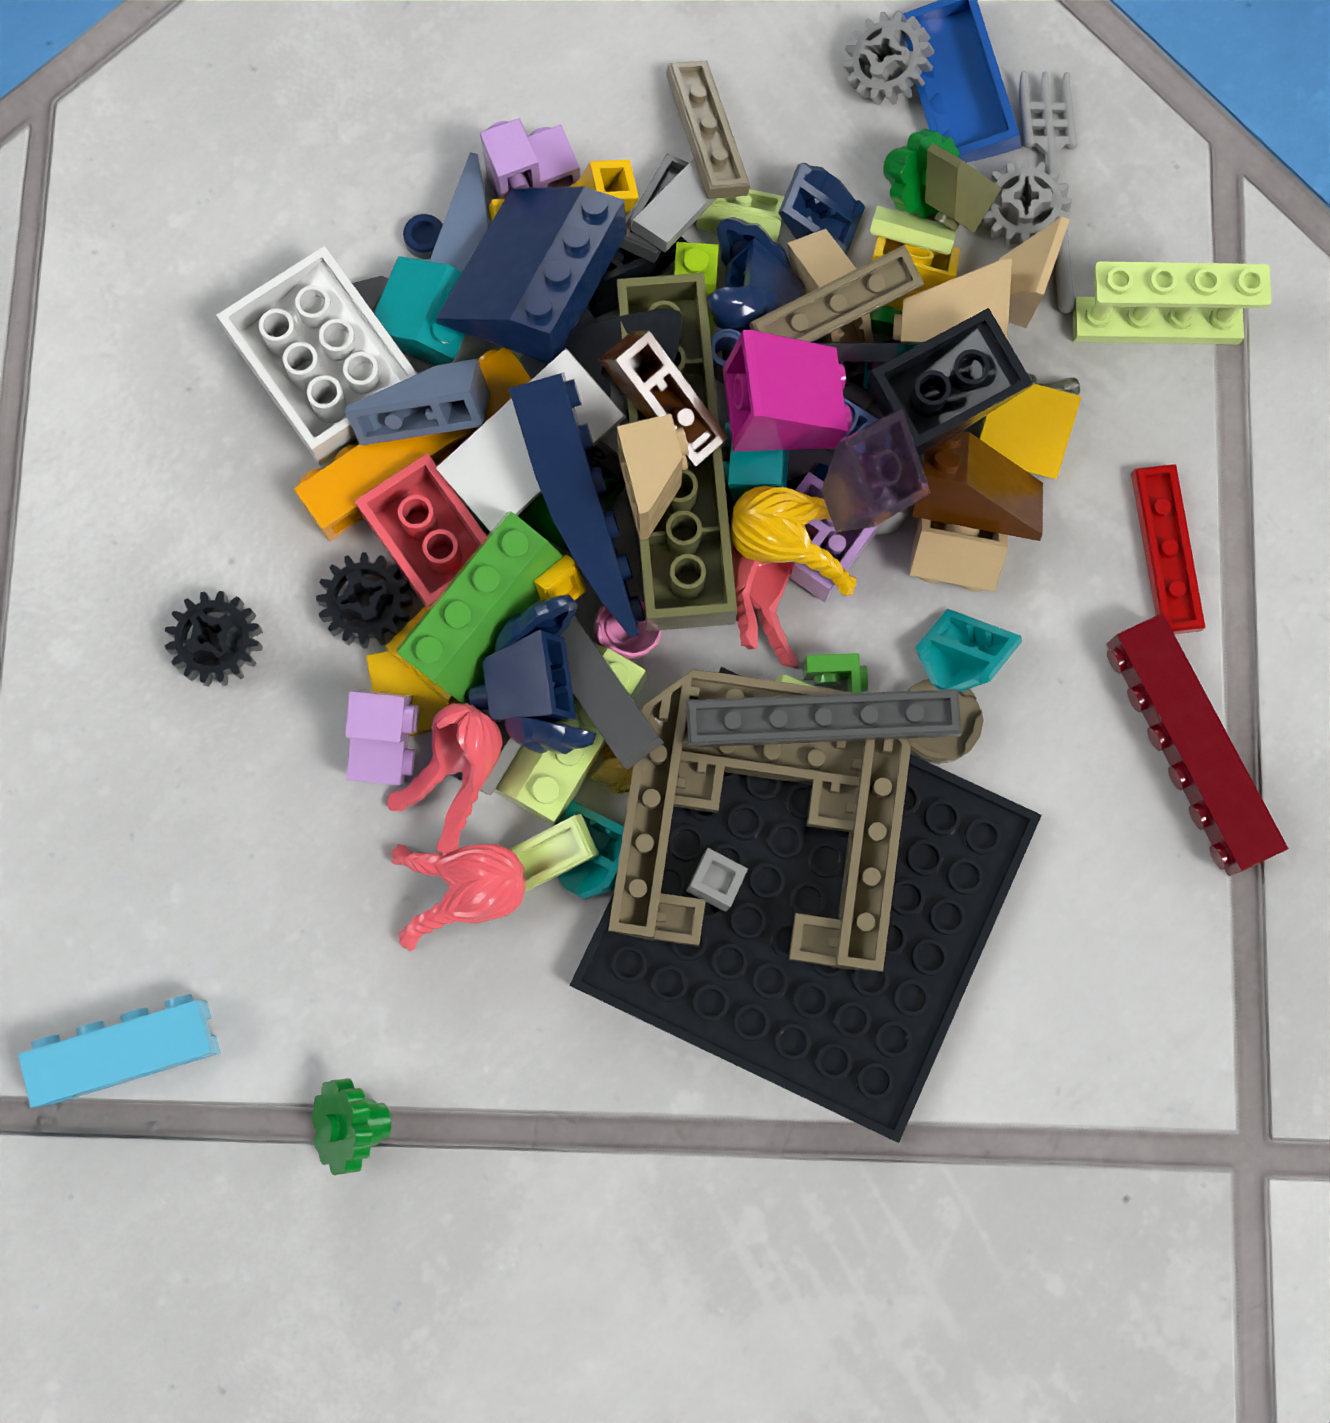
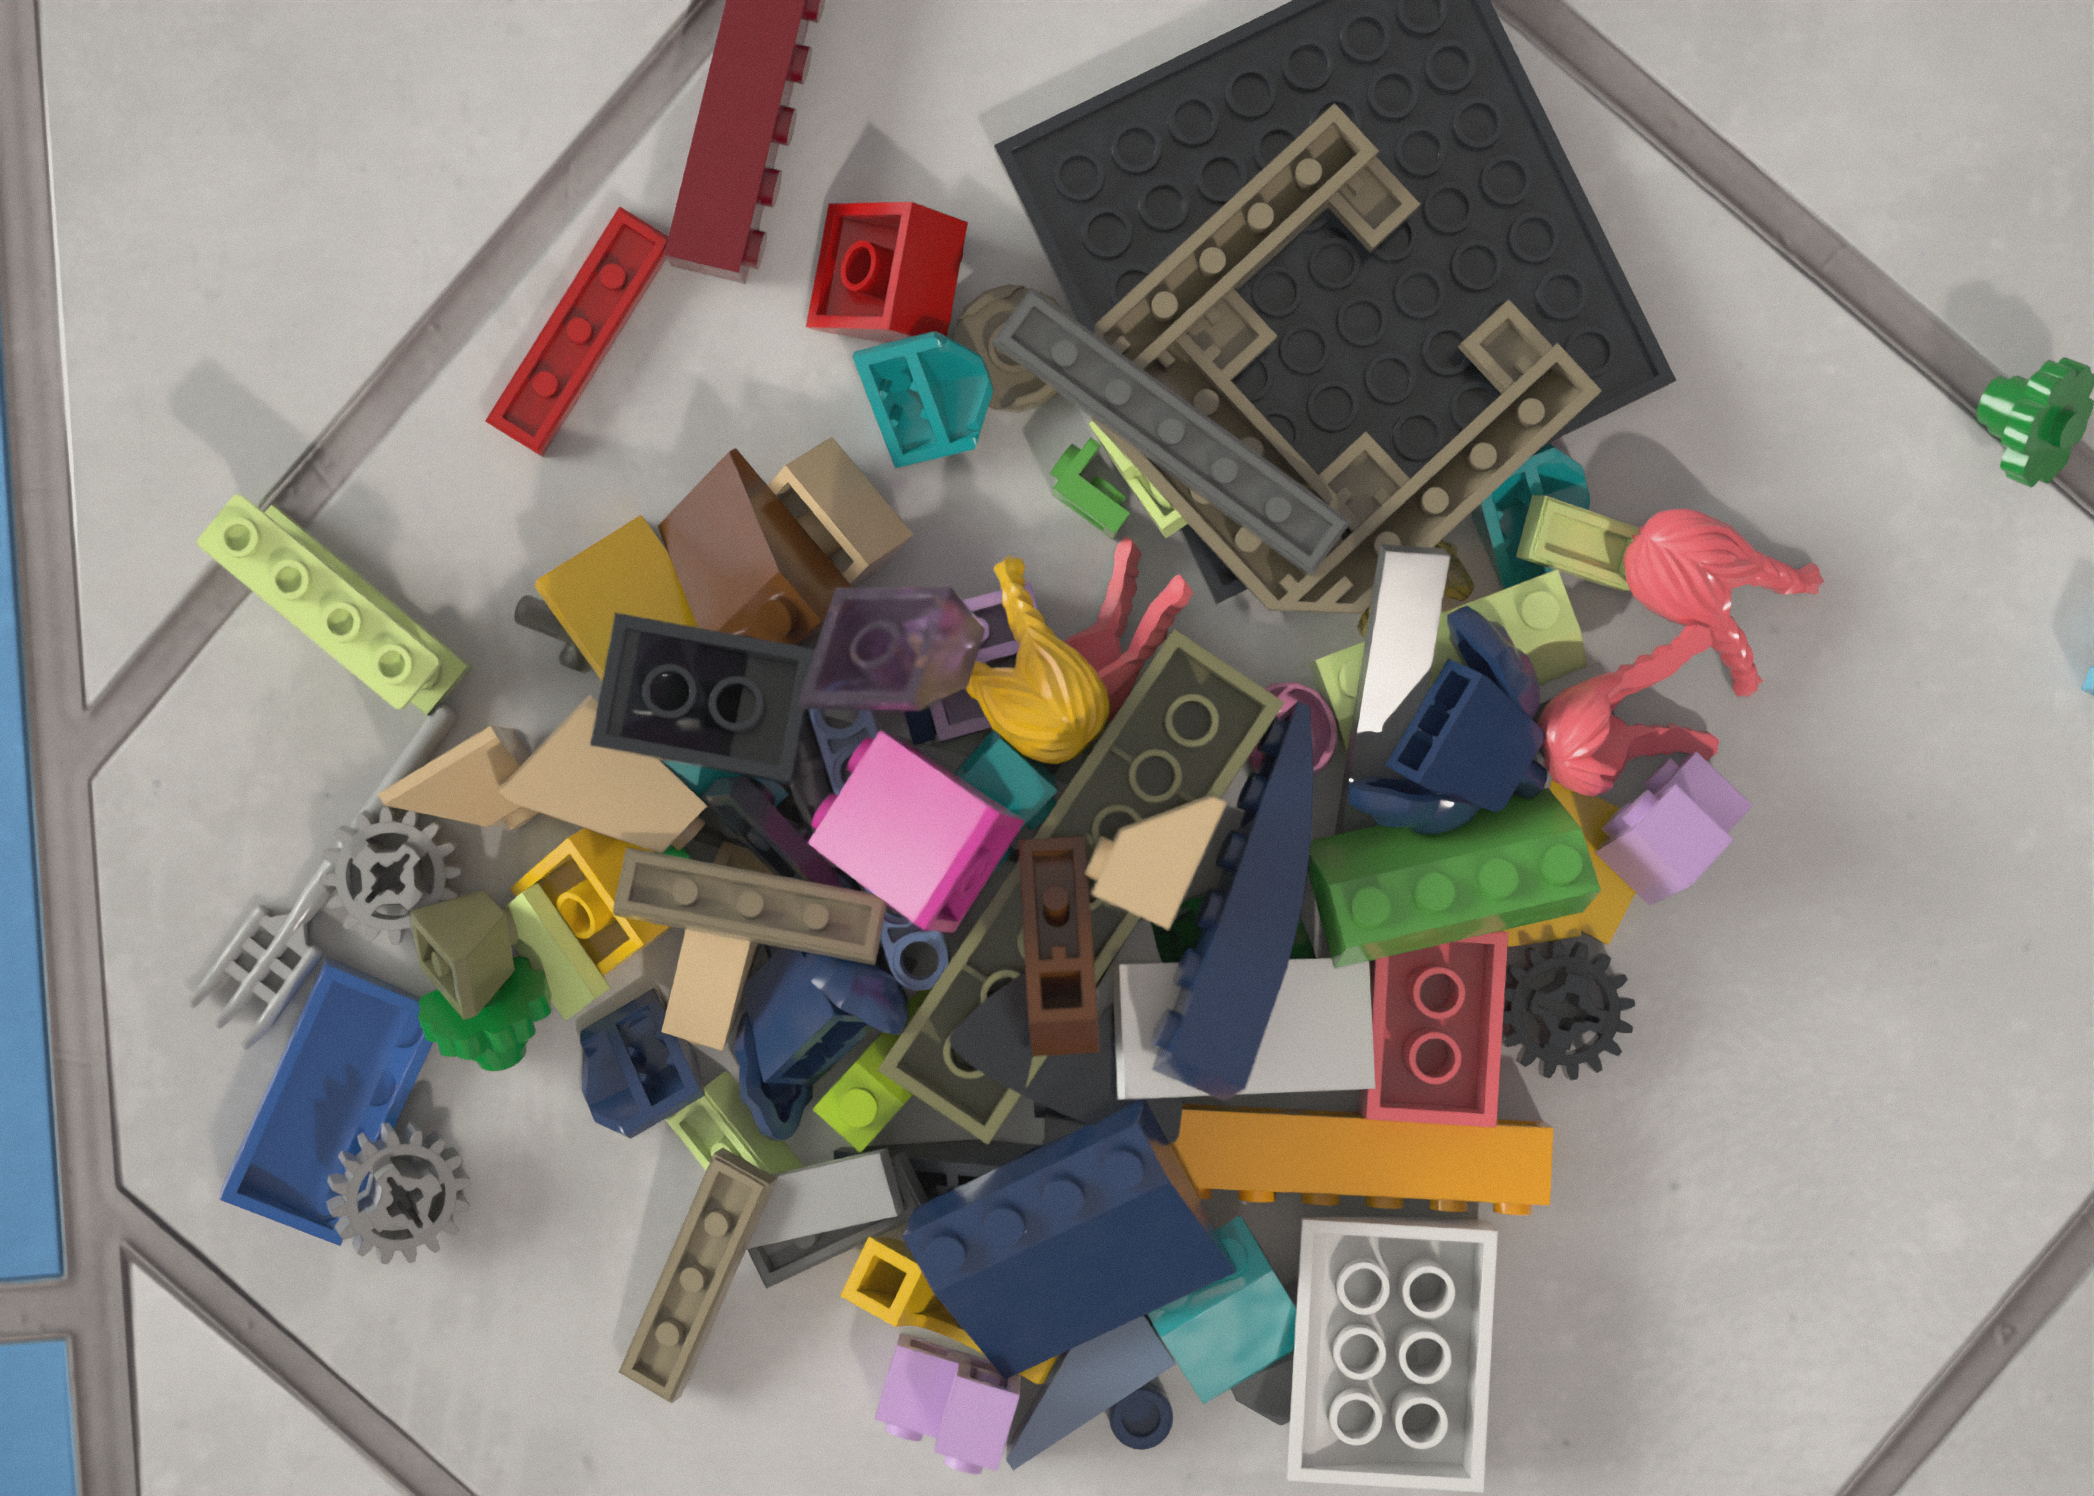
camera: 135 degrees left, 10 degrees up
black gear [165,591,263,687] -> none
sand blue slope [345,359,491,446] -> none
yellow tile [534,554,586,601] -> none
light grey plate [686,848,748,912] -> none
none -> red slope [806,202,968,343]

